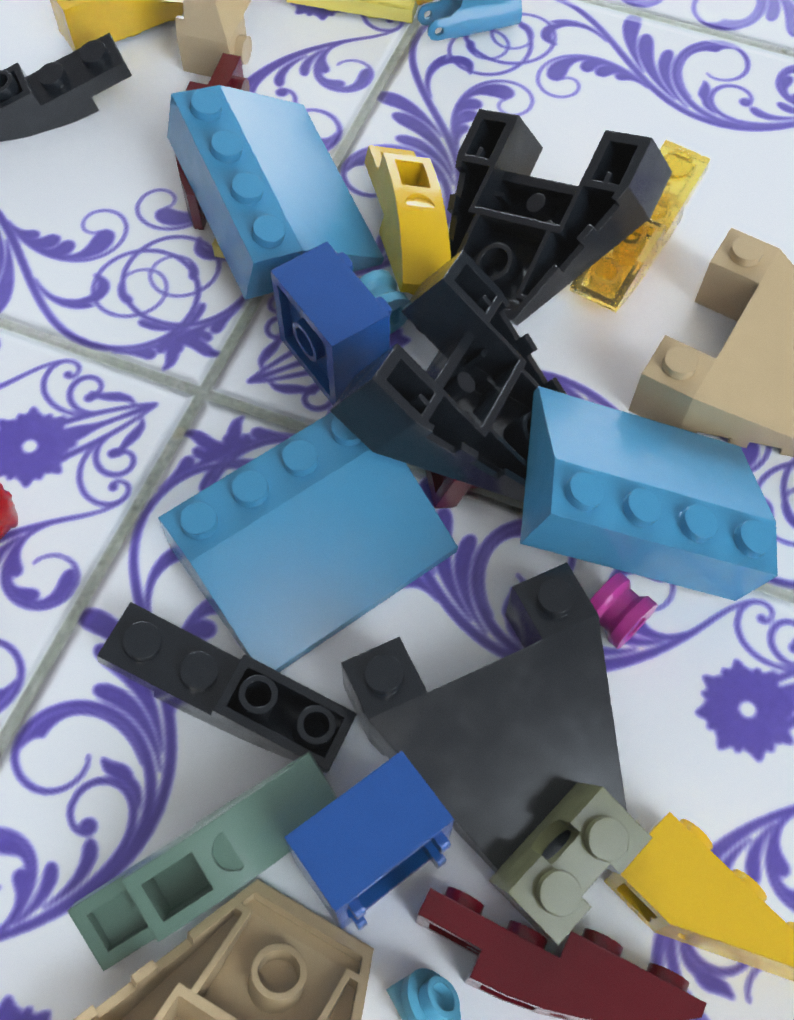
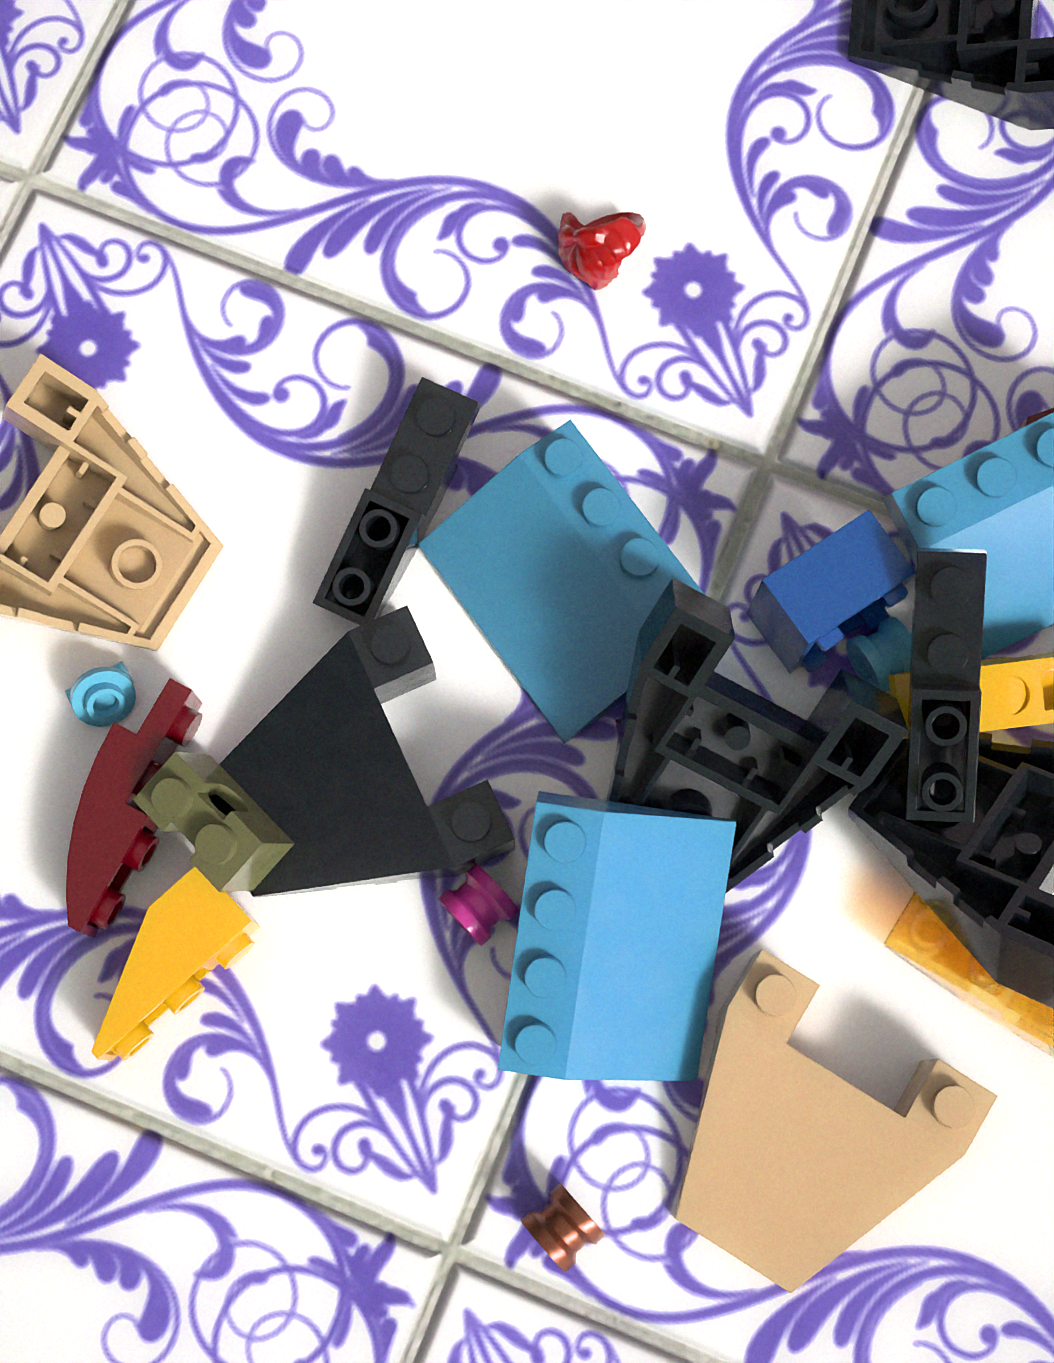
camera: 90 degrees right, 15 degrees up
sand green slope [67,751,338,972] -> none
blue container [284,750,454,931] -> none
none -> black slope [906,548,987,823]

